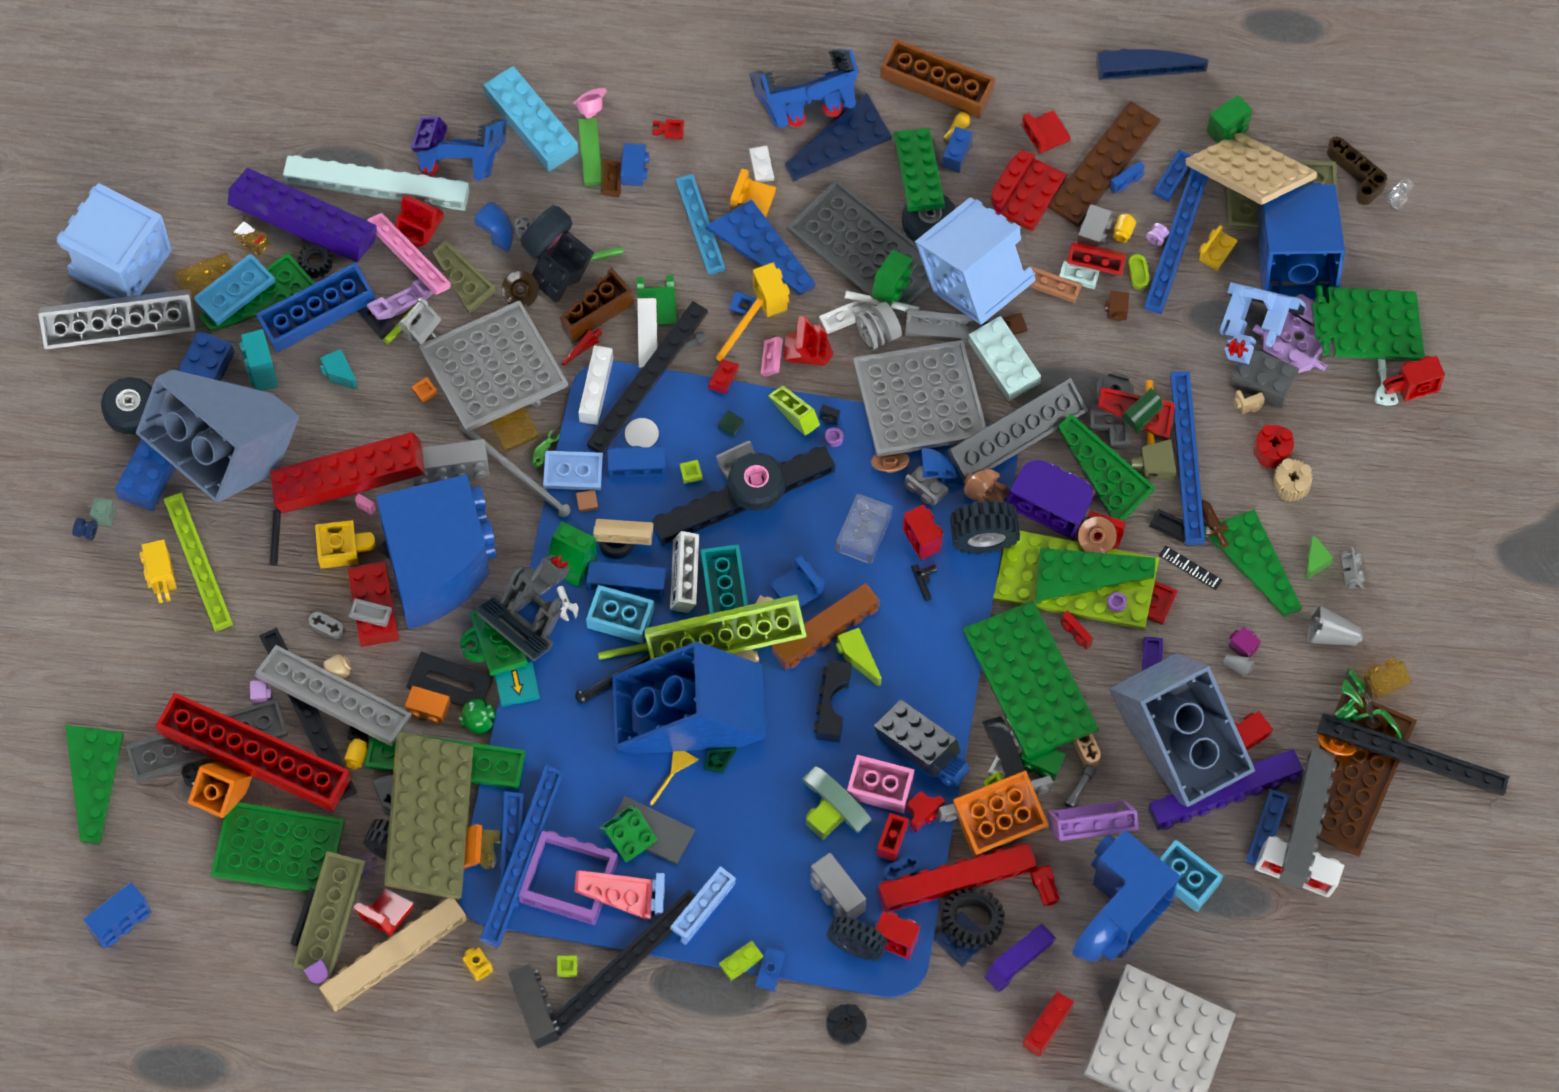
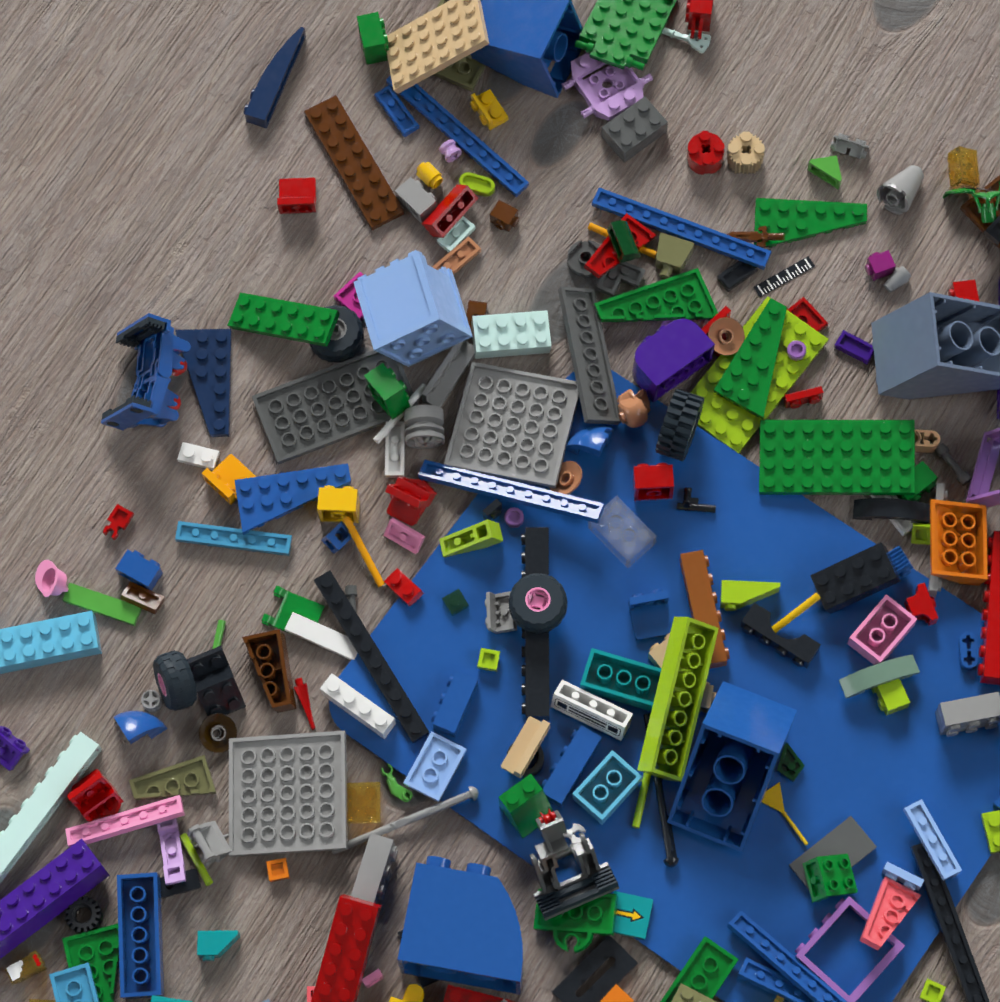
camera: 60 degrees left, 5 degrees up
blue container [417,118,507,181] -> none
green plant [459,698,496,735] -> none
nougat tile [576,490,598,513] -> none
white sticker [625,418,659,448] -> none
red brick [877,813,909,862] -> none
dark orange brick [880,38,996,118] -> none
light grey bracket [905,466,949,507] -> none
blue brick [942,126,973,173] -> none
yellow piece [943,112,970,143] -> none
red plate [990,151,1067,232] -> none
blue plate [1110,161,1145,194] -> none
light blue container [1220,283,1306,365] -> none
tan bracket [1233,390,1265,414] -> none
none -> plate [418,460,605,523]
none -> yellow bar [772,592,821,633]

